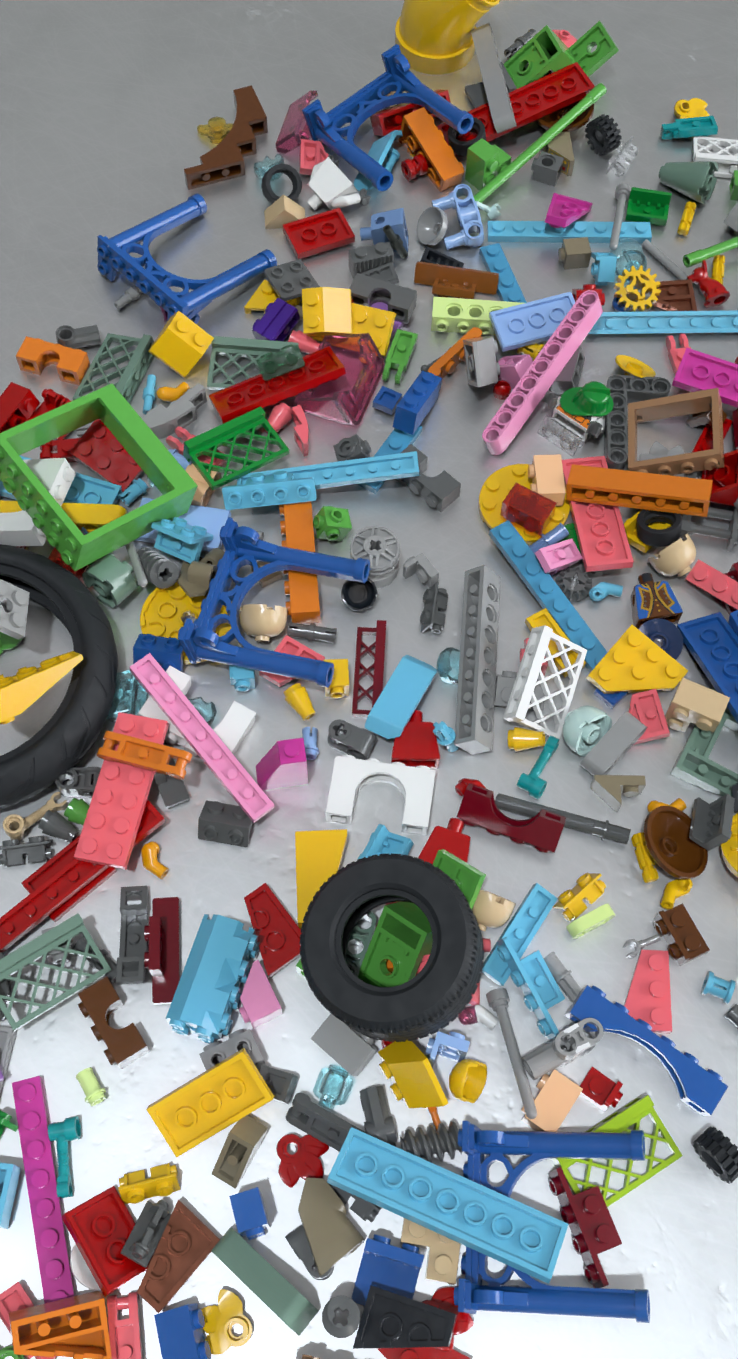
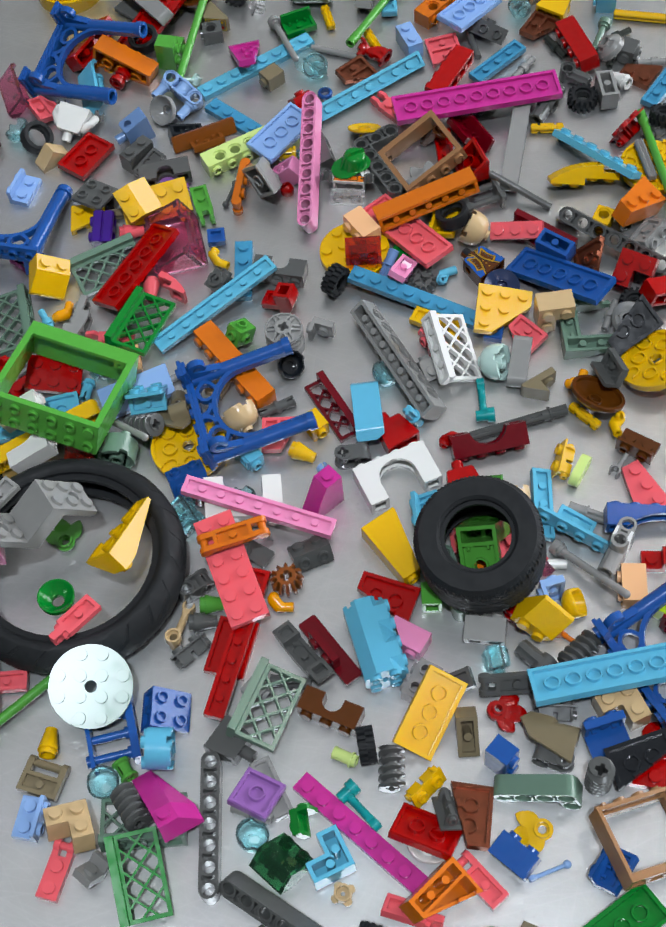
camera: 25 degrees left, 5 degrees down
medium azure bracket [222,471,317,510] -> none
clear green bracket [256,344,305,381] -> none
pearl dark grey bar [383,225,408,259] -> none
blue brick [393,371,442,435] -> none
dark grey hinge [420,582,448,634] -> none
yellow cone [507,727,545,752] -> none
medium azure brick [591,252,617,286] -> none
yellow gear [613,265,661,312] -> none
none -> light blue bracket [6,168,42,208]
none -> yellow arm [208,247,230,270]
none -> red brick [261,282,299,313]
none -> dark orange gear [270,563,304,597]
none -> black tyre [320,263,350,298]
none -> black tyre [355,725,378,766]
none -> dark grey piece [378,744,406,793]

